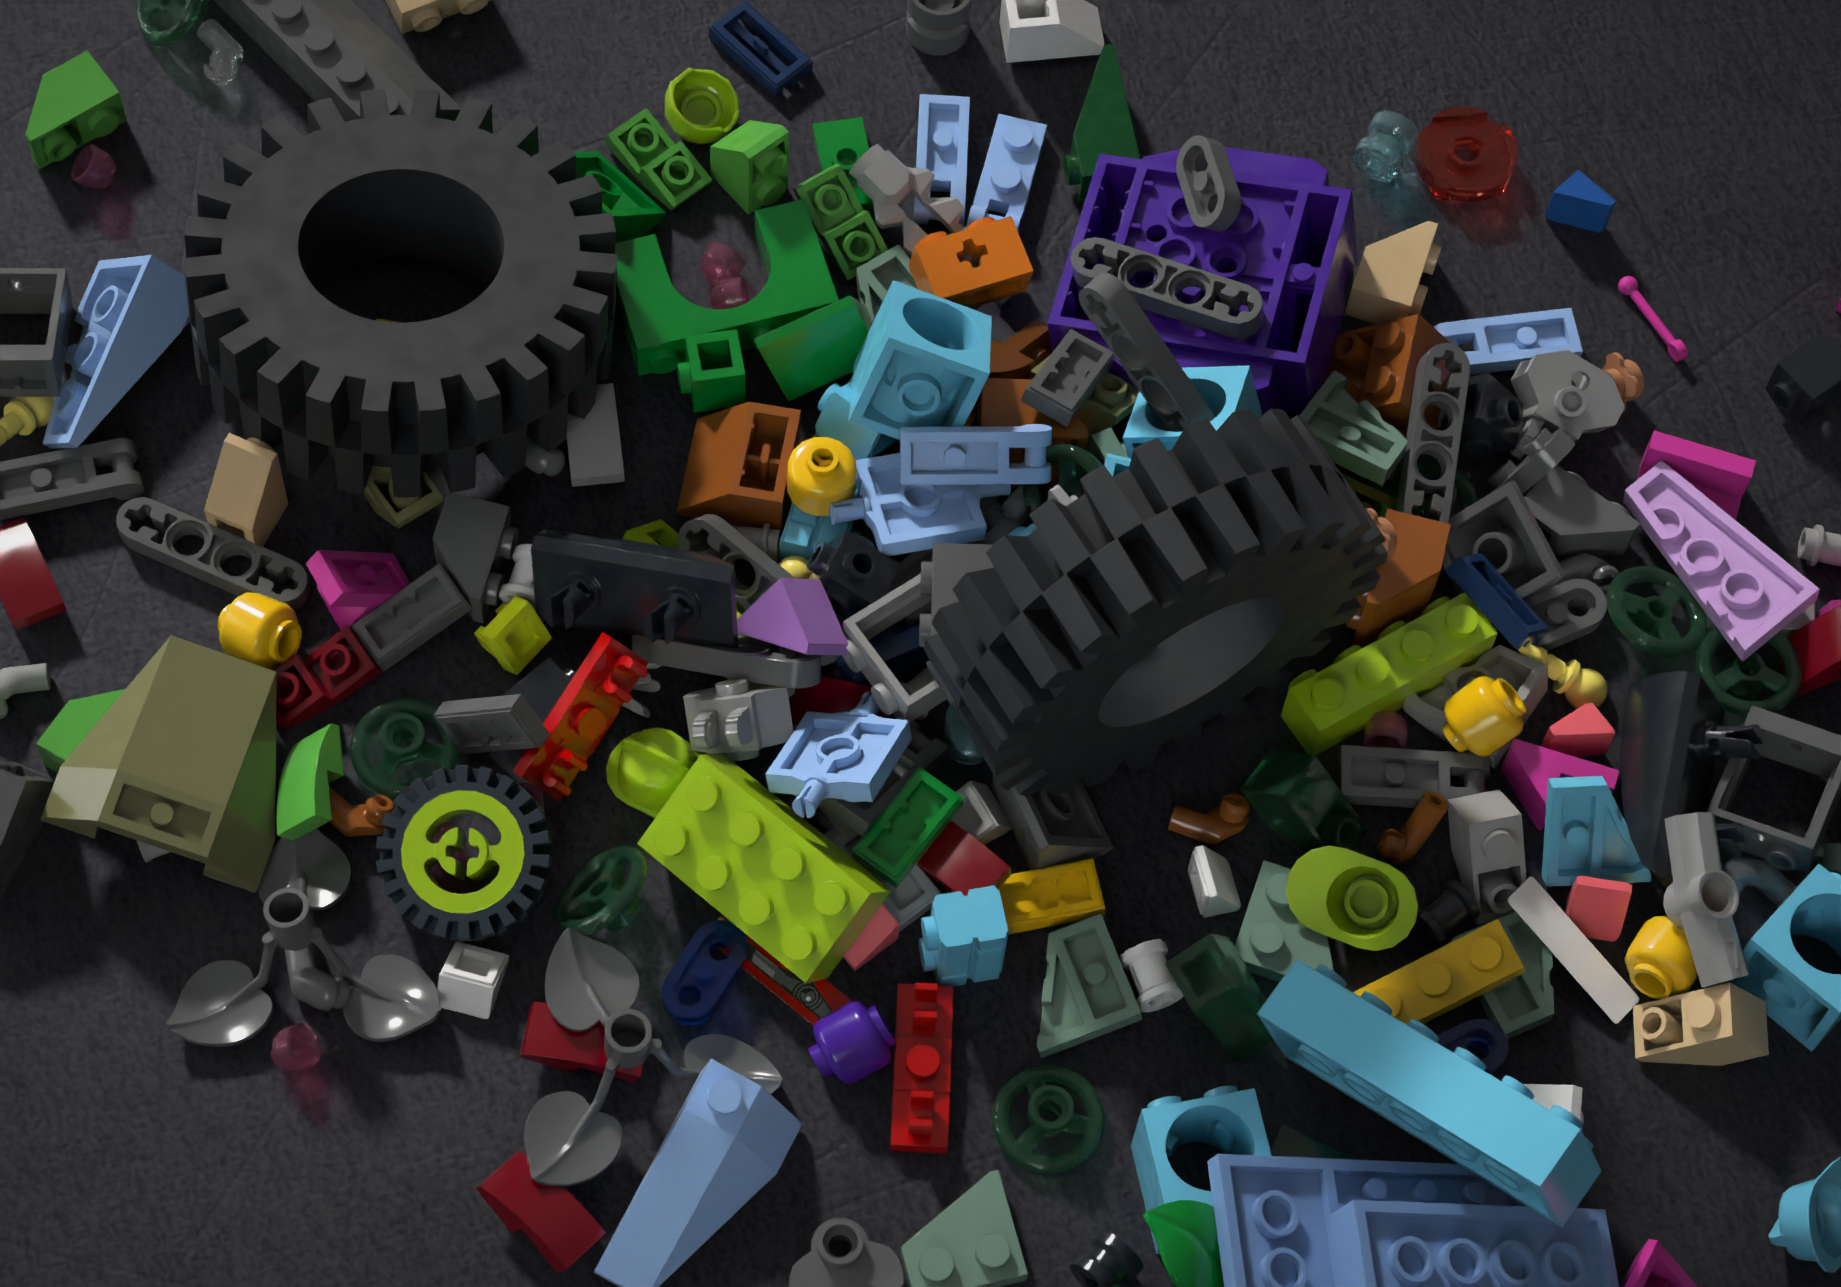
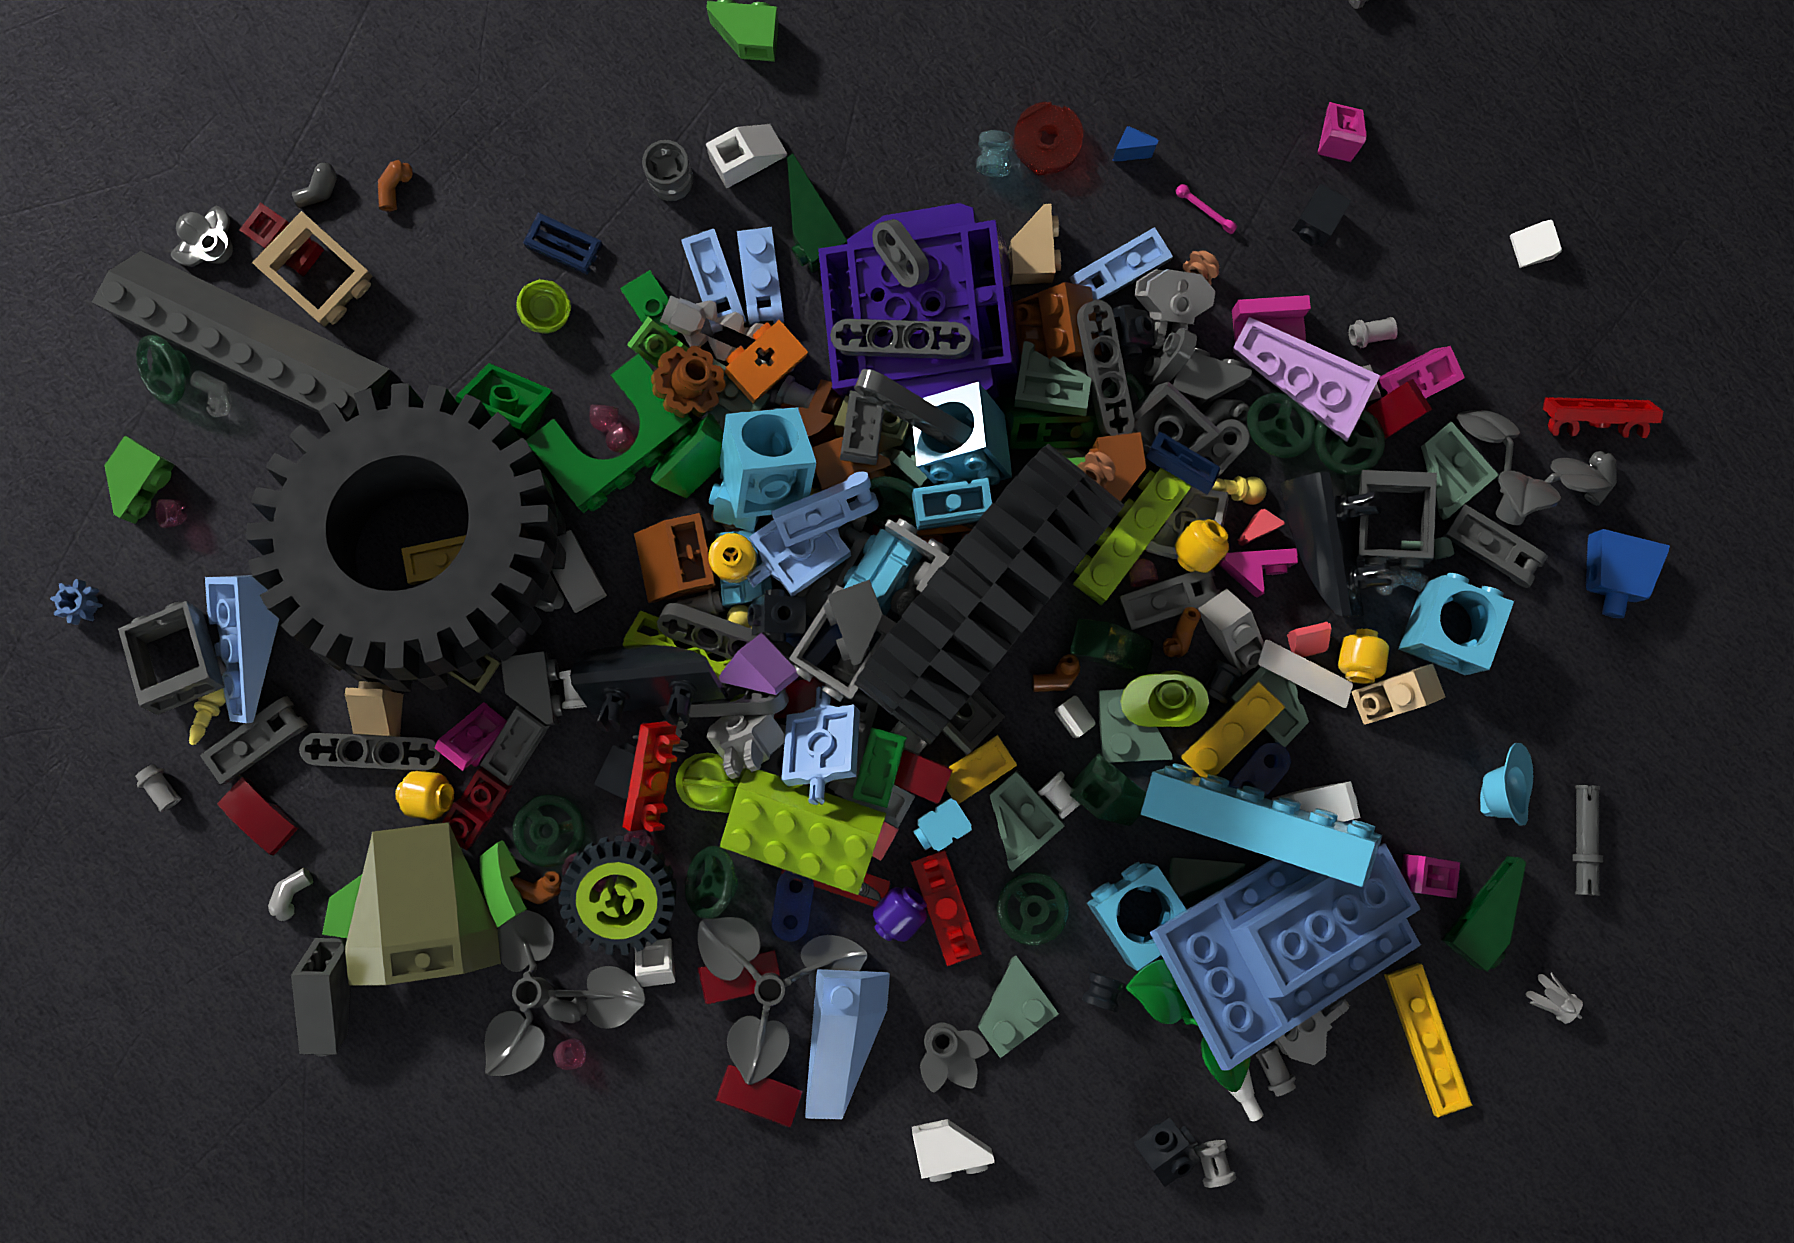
camera: 20 degrees left, 20 degrees up
dark grey plate [434,694,550,754] -> none
neon yellow tile [474,596,552,675] -> none
bright green slope [604,108,712,210] -> none
green brick [677,329,745,413] -> none
bright green slope [710,120,789,215] -> none
medium azure wing [1542,776,1651,887] -> none
light grey piece [1663,812,1750,988] -> none
none -> dark orange plant [651,345,726,418]

